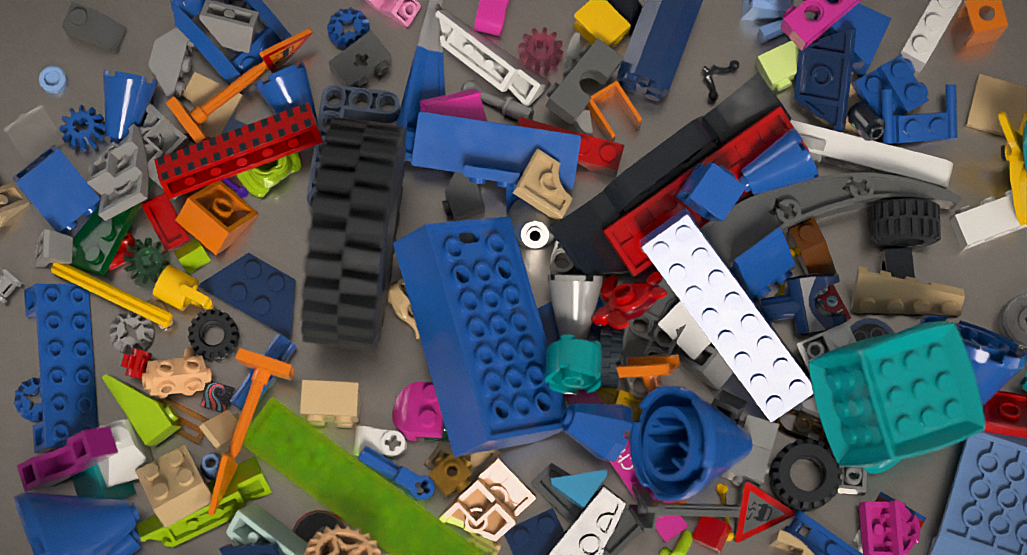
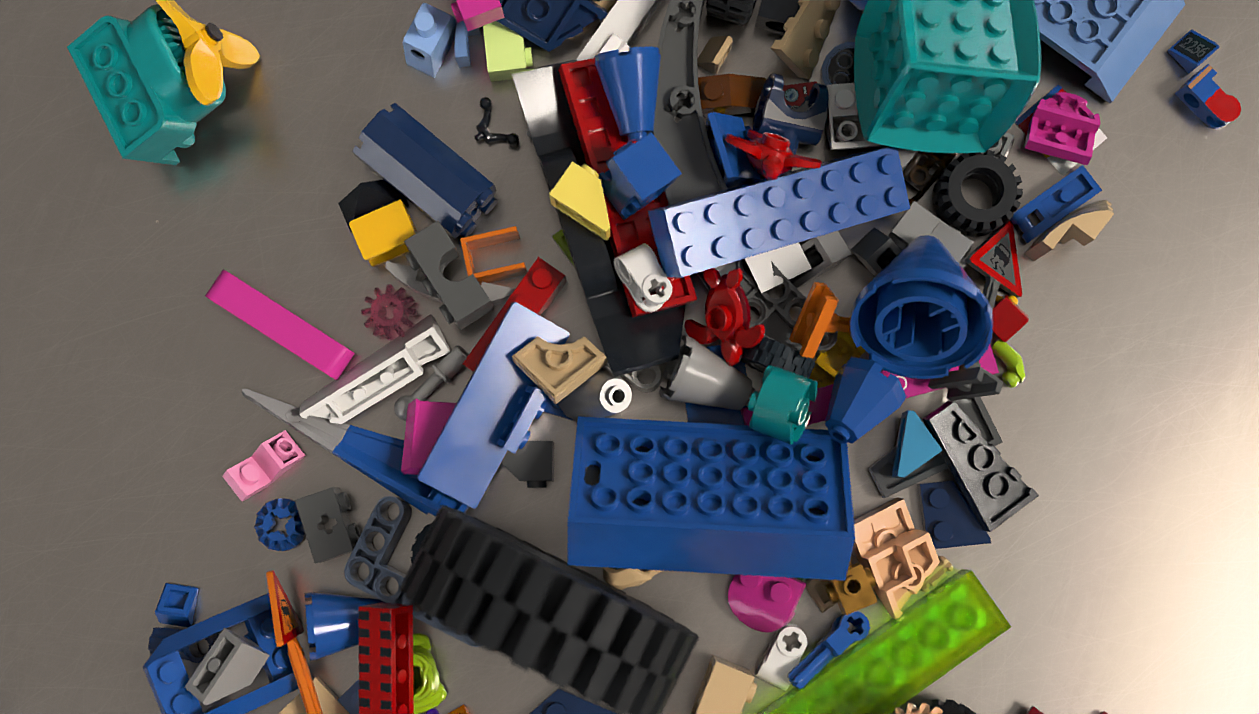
camera: 65 degrees left, 5 degrees up
none -> light yellow slope [549,162,610,241]
none -> white piece [614,243,672,312]
none -> tan slope [697,36,733,75]
none -> red animal [725,130,822,180]

